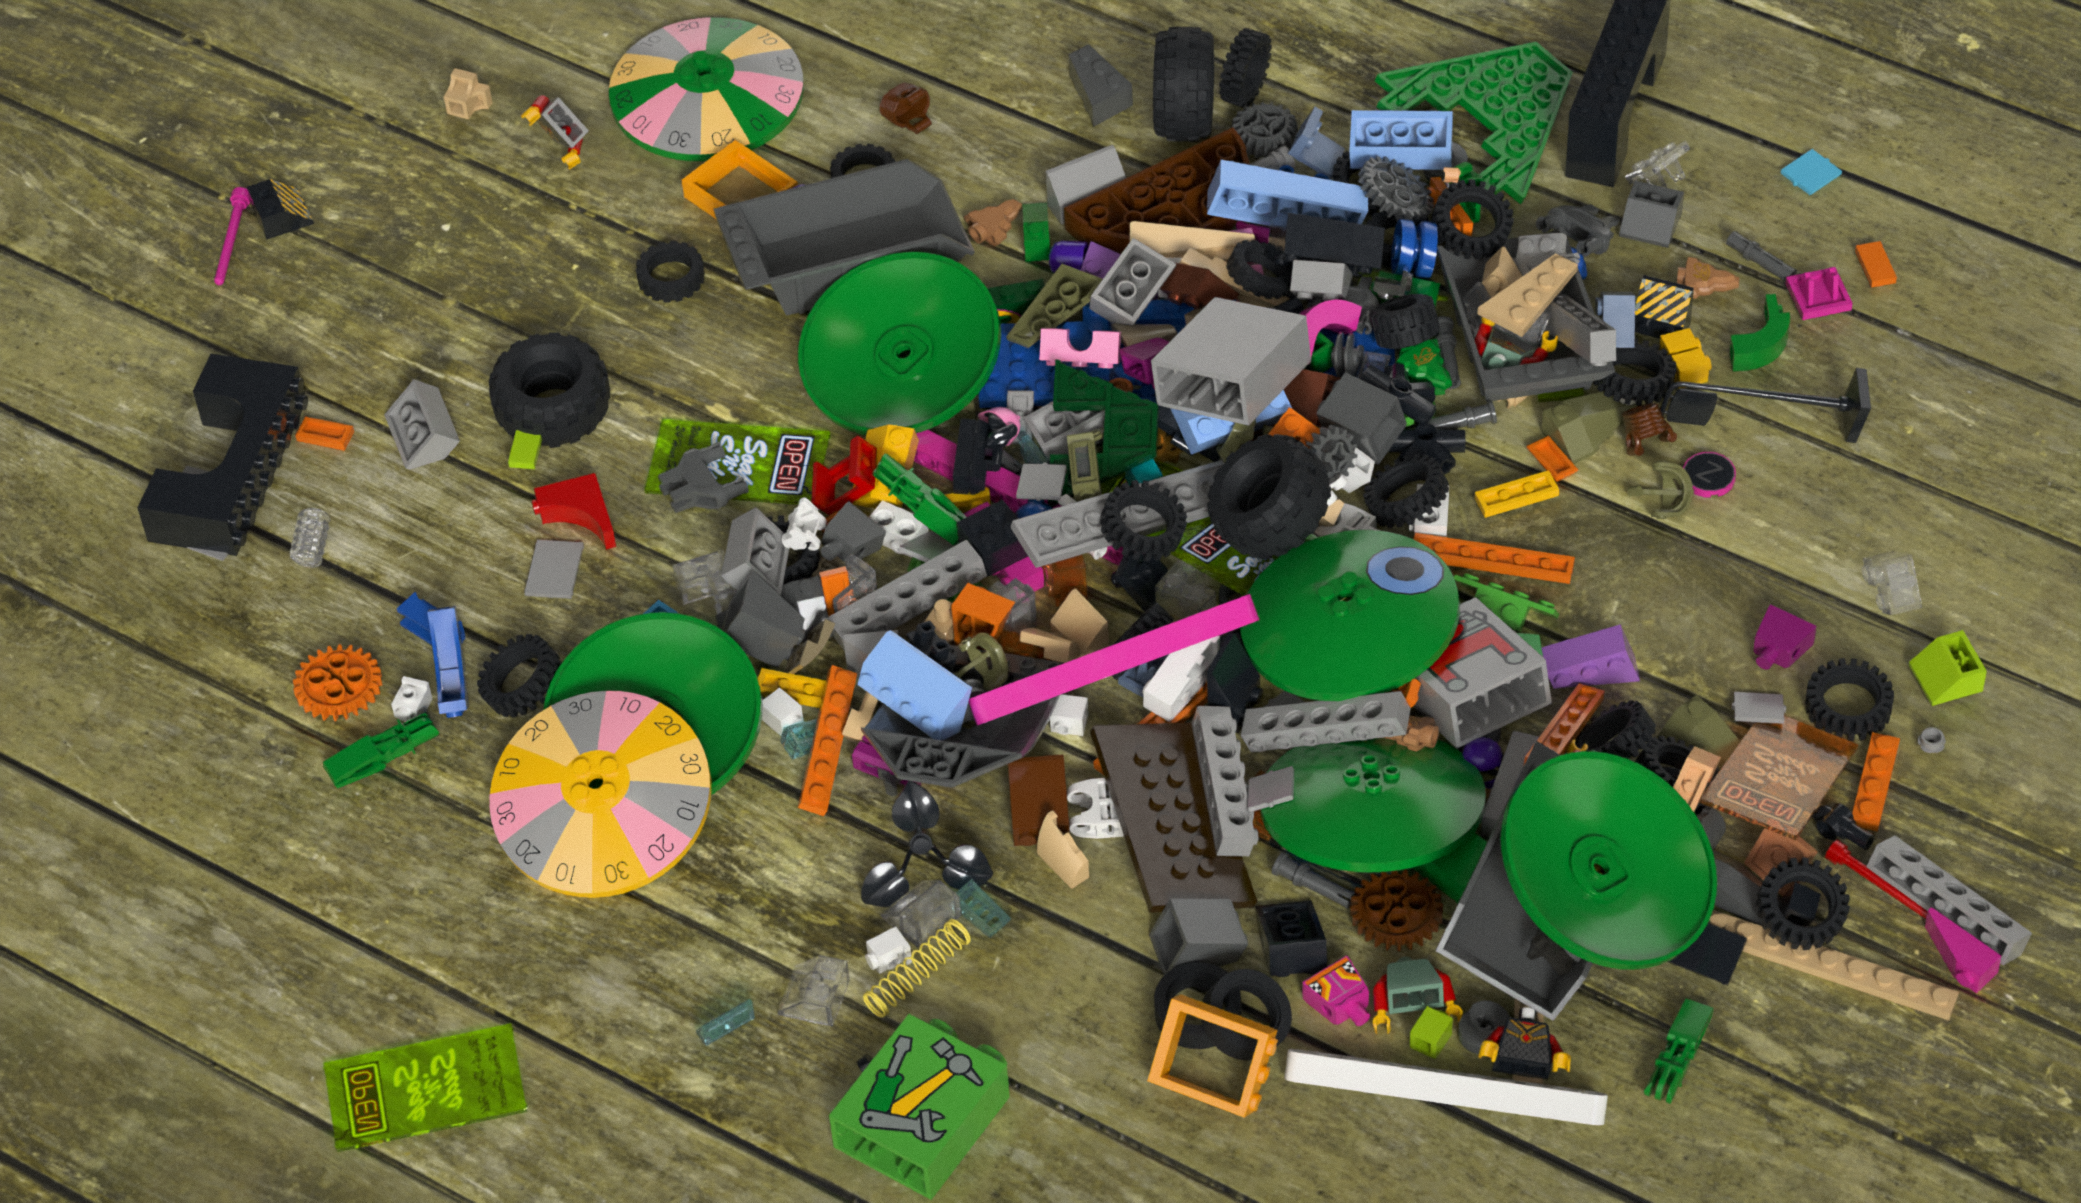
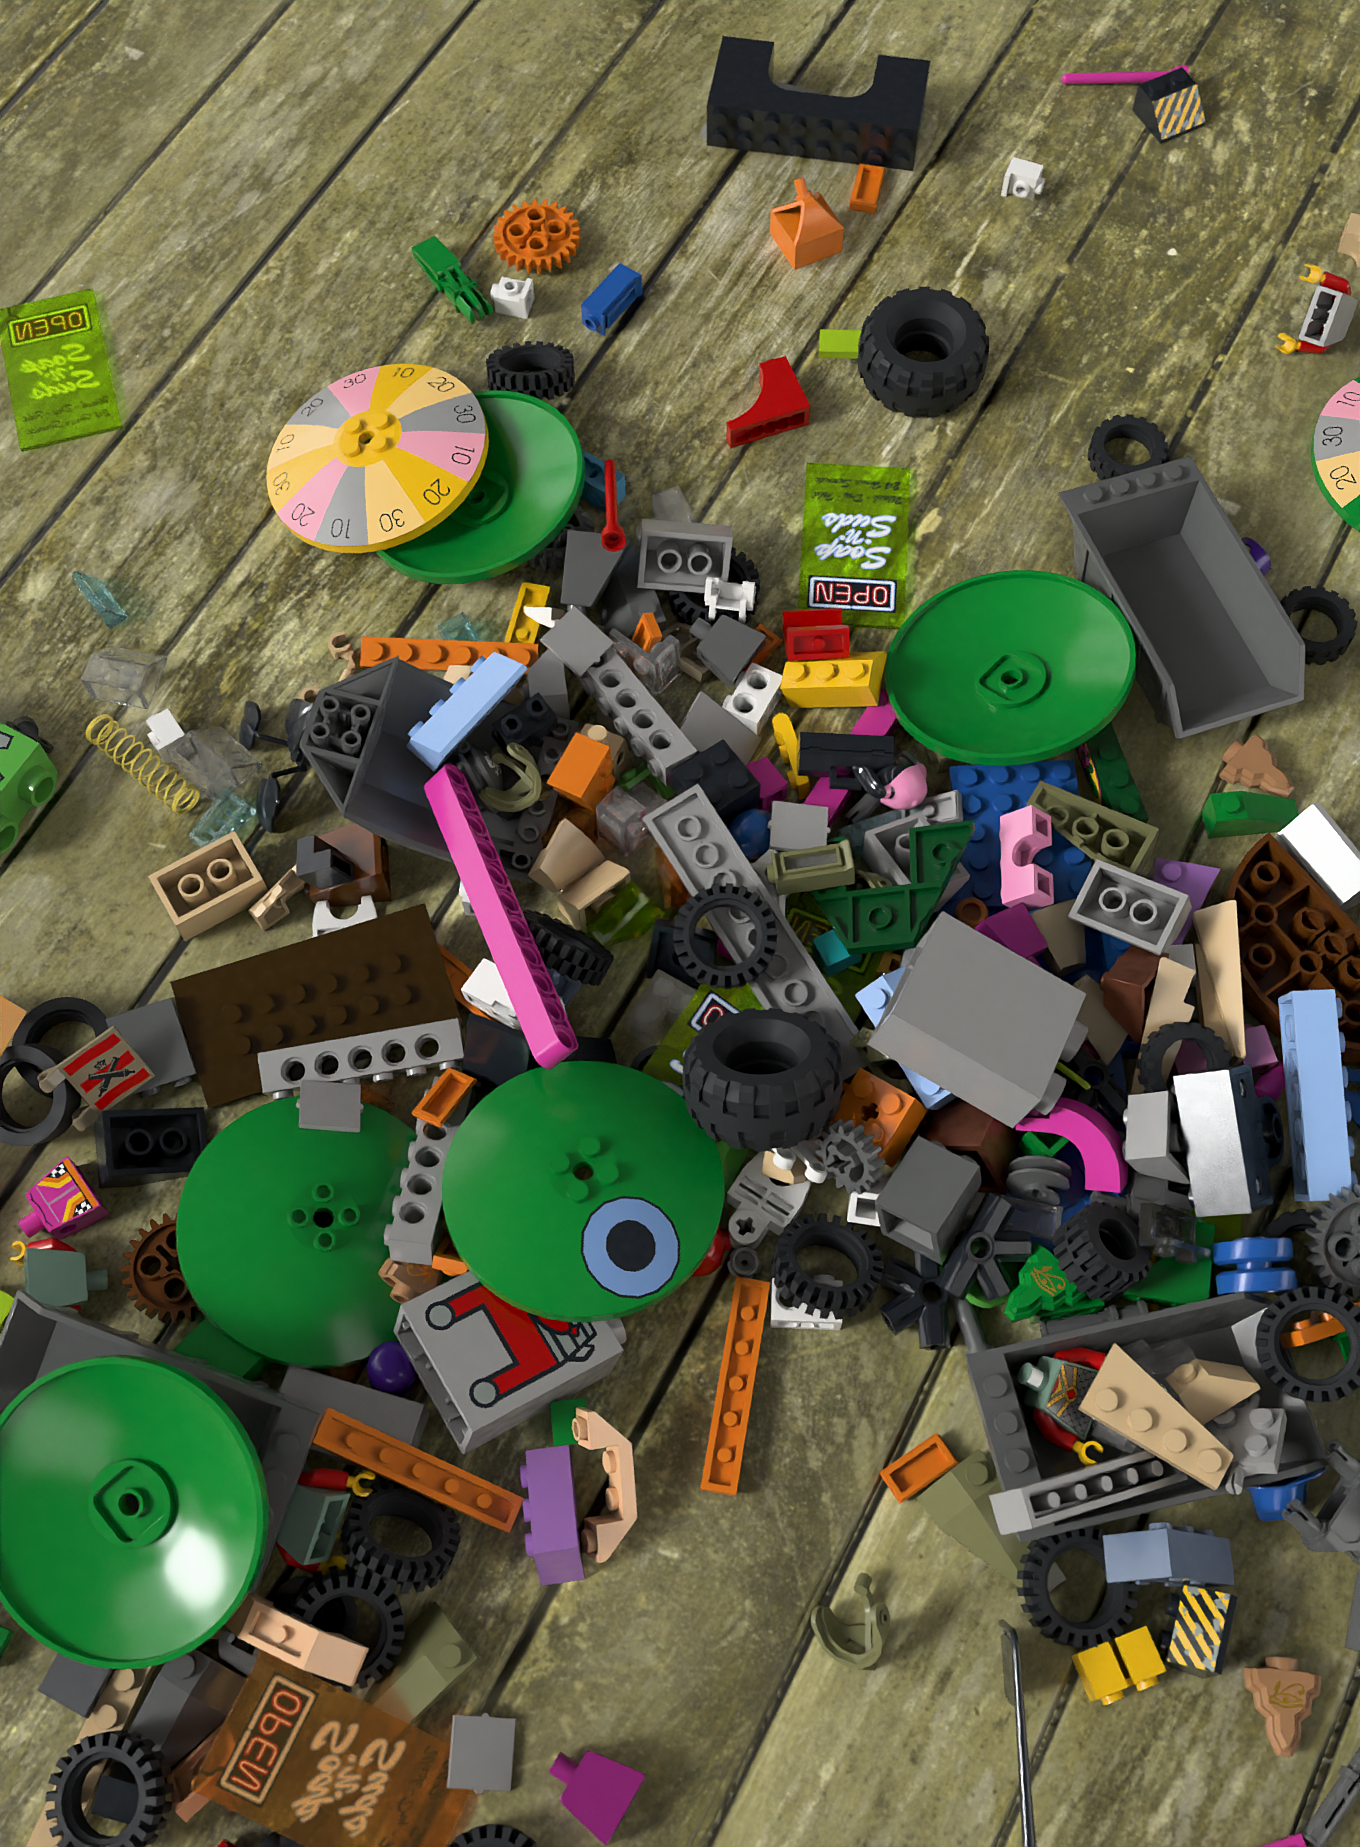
camera: 85 degrees right, 15 degrees up
clear piece [290,508,331,568] -> none
light grey slope [384,380,460,470] -> none
arch [427,606,469,718] -> none
light grey piece [524,540,584,599] -> none
dark grey connector [658,442,749,513] -> none
light orange window [682,140,798,219] -> none
white brick [762,688,804,738] -> none
green arm [872,453,966,545] -> none
dark purple helmet [1049,240,1089,274] -> none
bright green bracket [1454,573,1559,633] -> none
yellow plate [1474,470,1559,518] -> none
reddish brown piece [1621,403,1677,456] -> none
black tile [1683,452,1736,498] -> none
green arch [1729,294,1790,372] -> none
none -> flag [38,1025,155,1131]
none -> tan brick [148,831,268,941]
none -> black piece [296,835,354,890]
none -> tan piece [299,632,356,701]
none -> orange tile [412,1067,477,1128]
none -> light grey piece [540,606,614,678]
none -> light nougat slope [572,1407,638,1563]
none -> clear neon green slope [585,880,666,948]
none -> red piece [601,459,626,552]
none -> orange piece [770,177,844,270]
none -> white brick [1001,157,1045,201]

